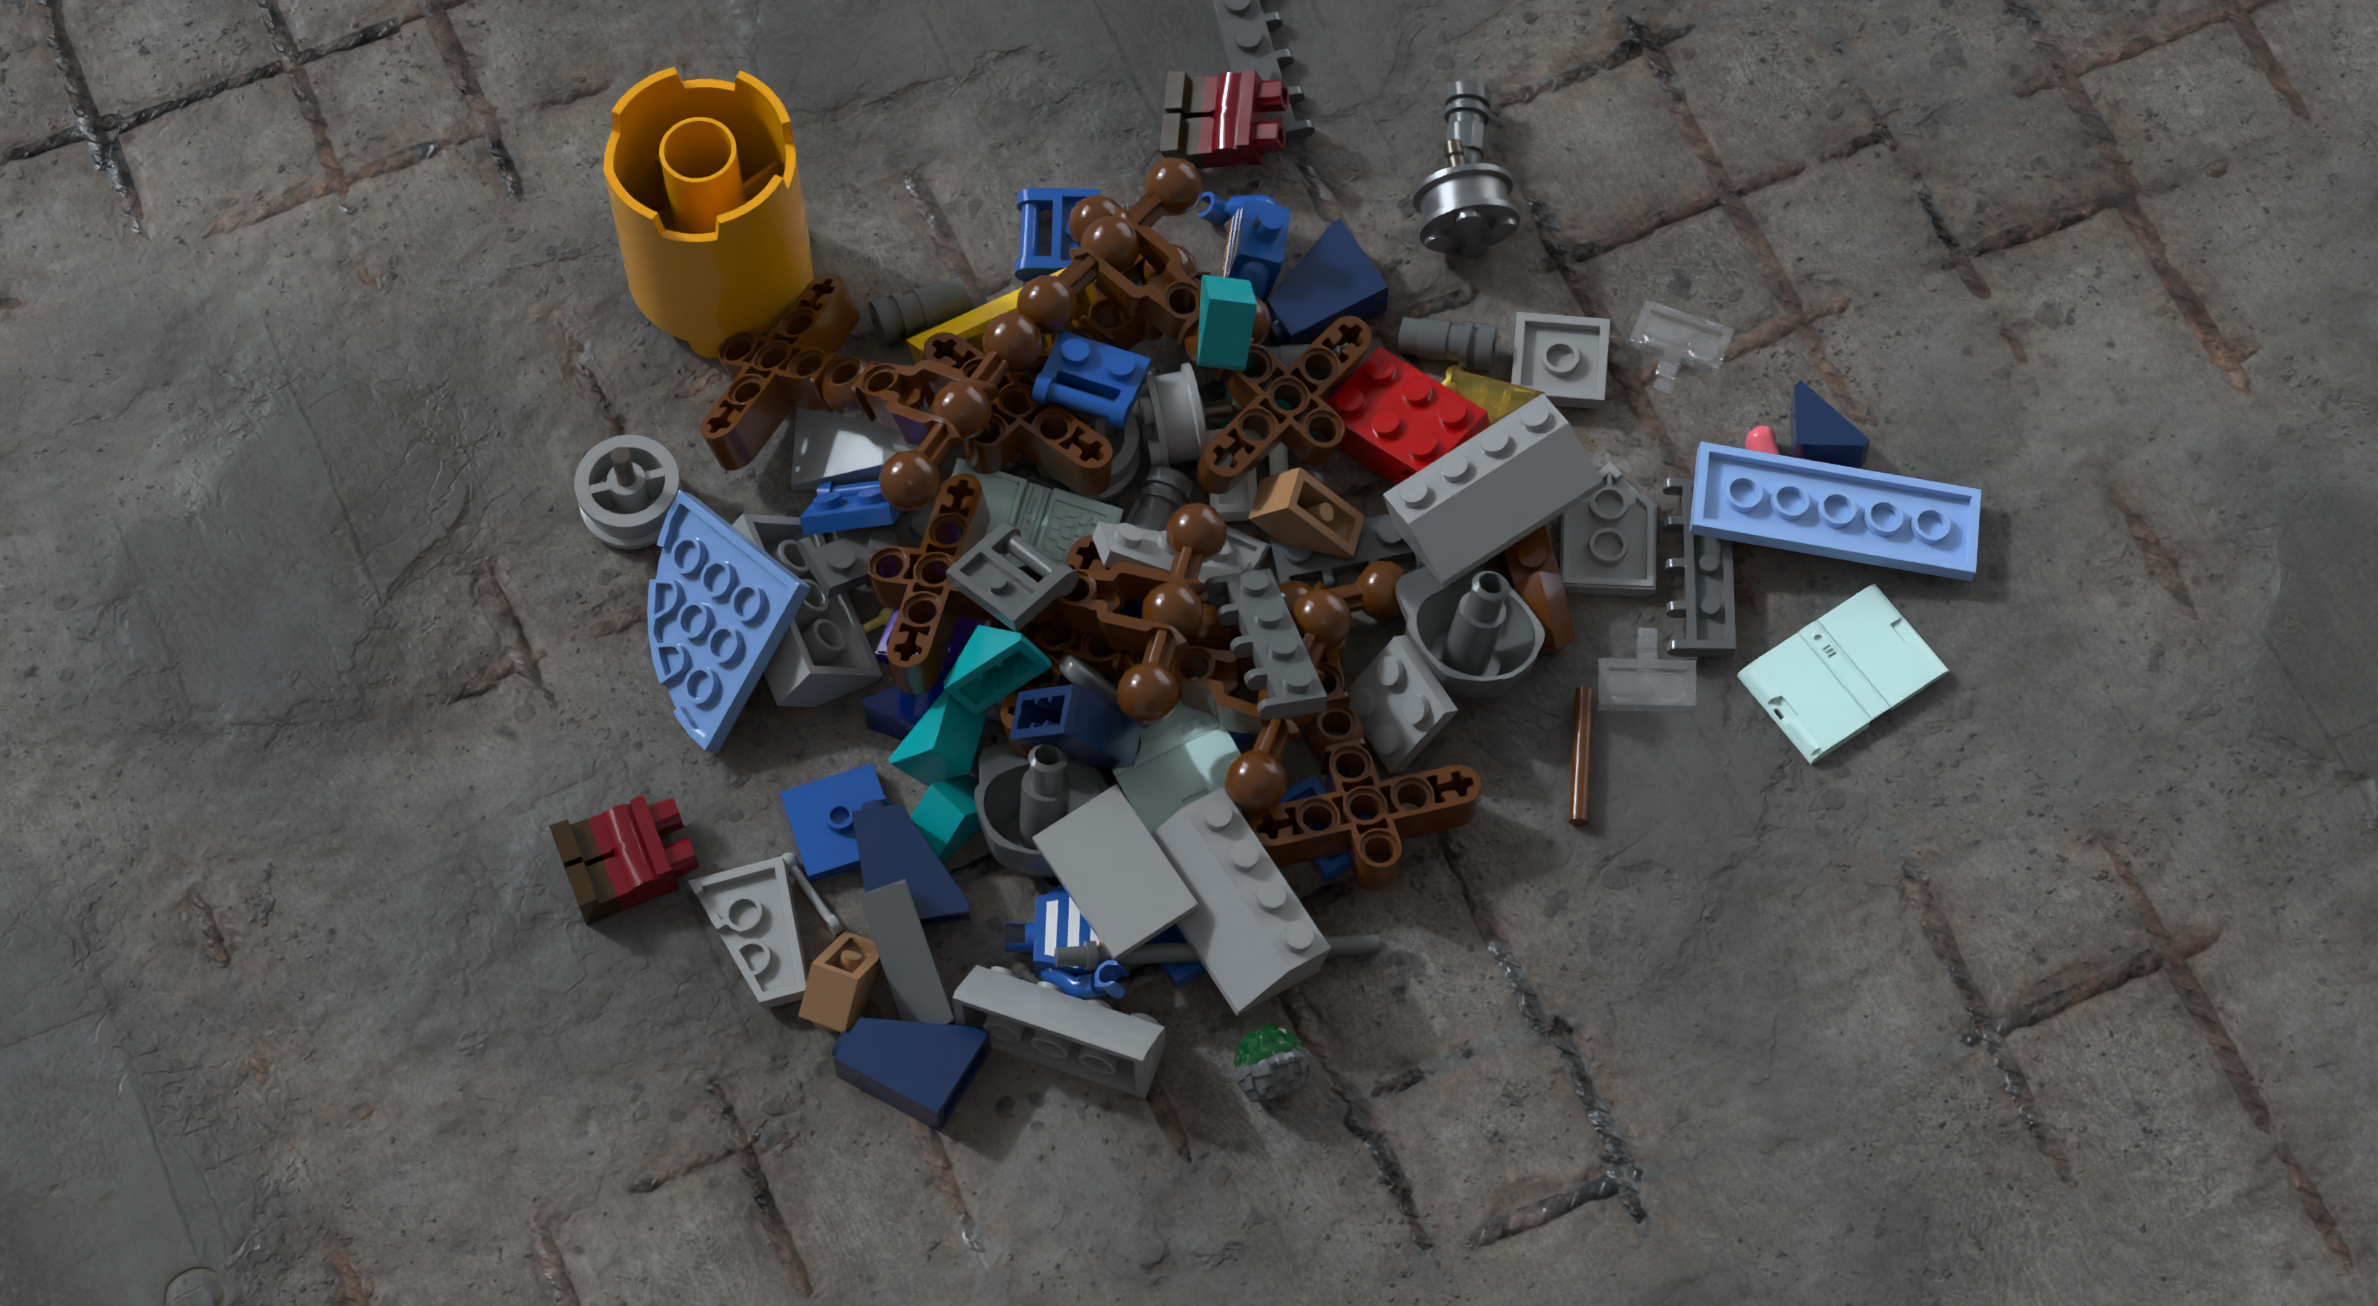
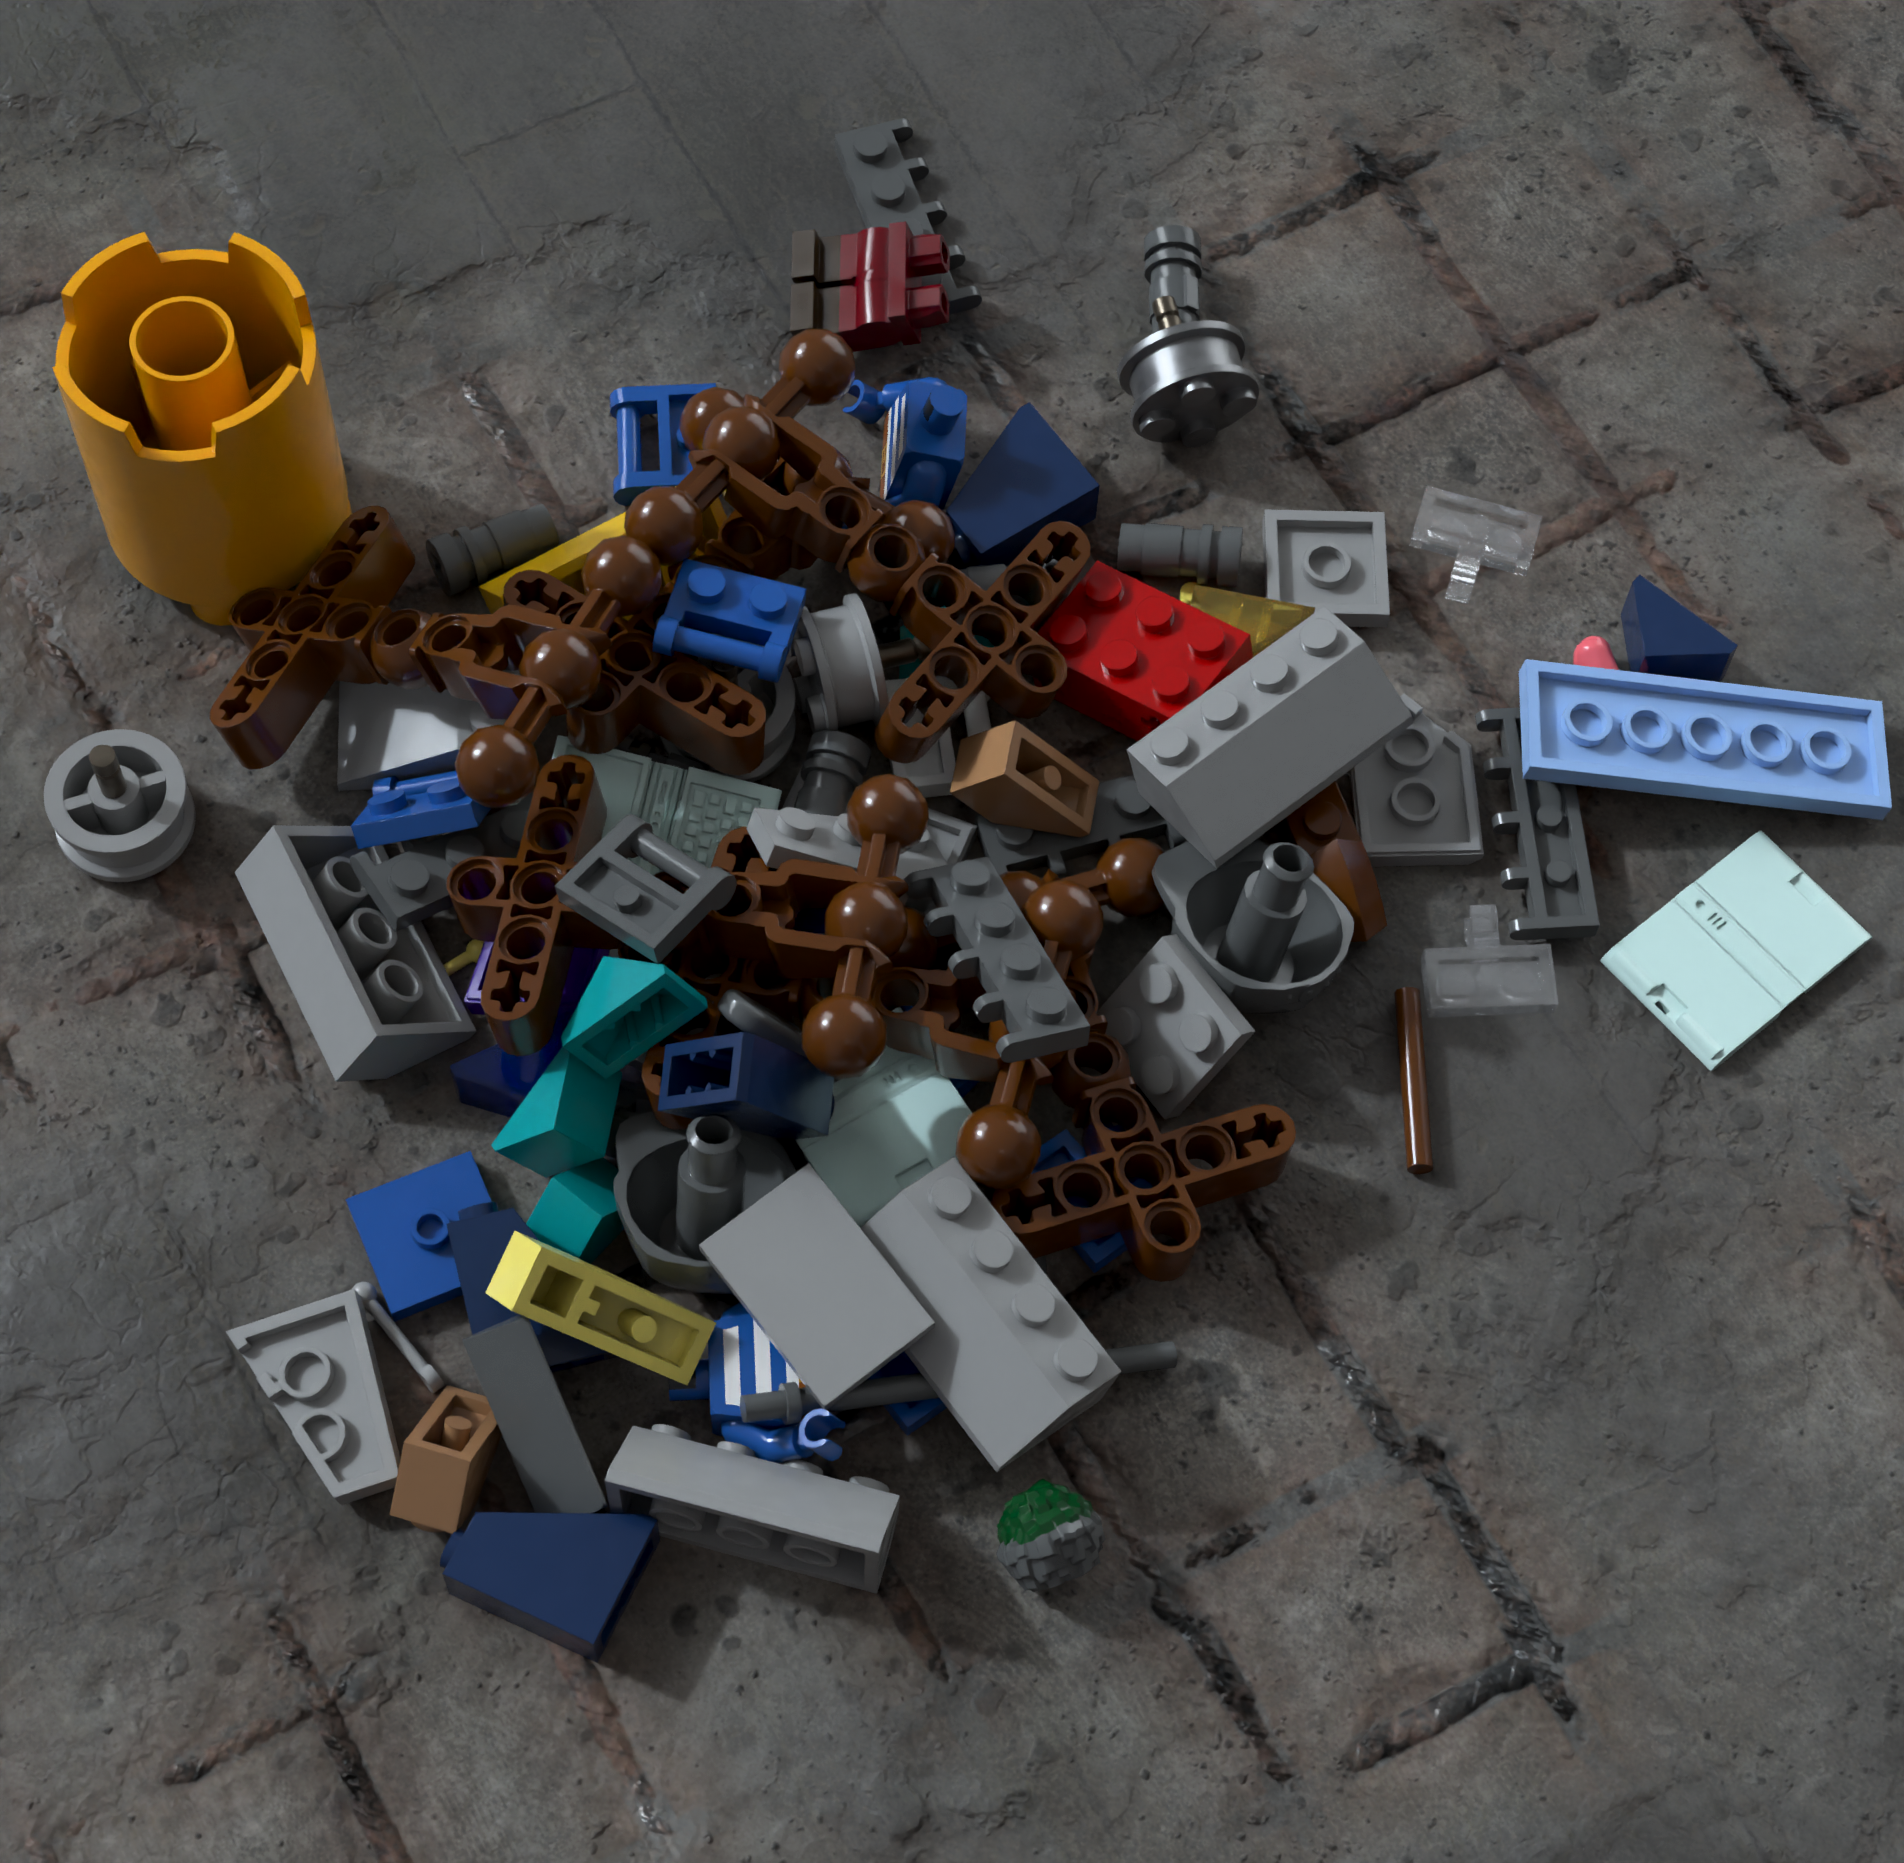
camera: 10 degrees left, 0 degrees up
dark red hips [549,795,699,926] -> none
medium blue plate [647,490,811,753] -> none
teal slope [1197,275,1257,371] -> none
none -> light yellow slope [485,1231,716,1386]

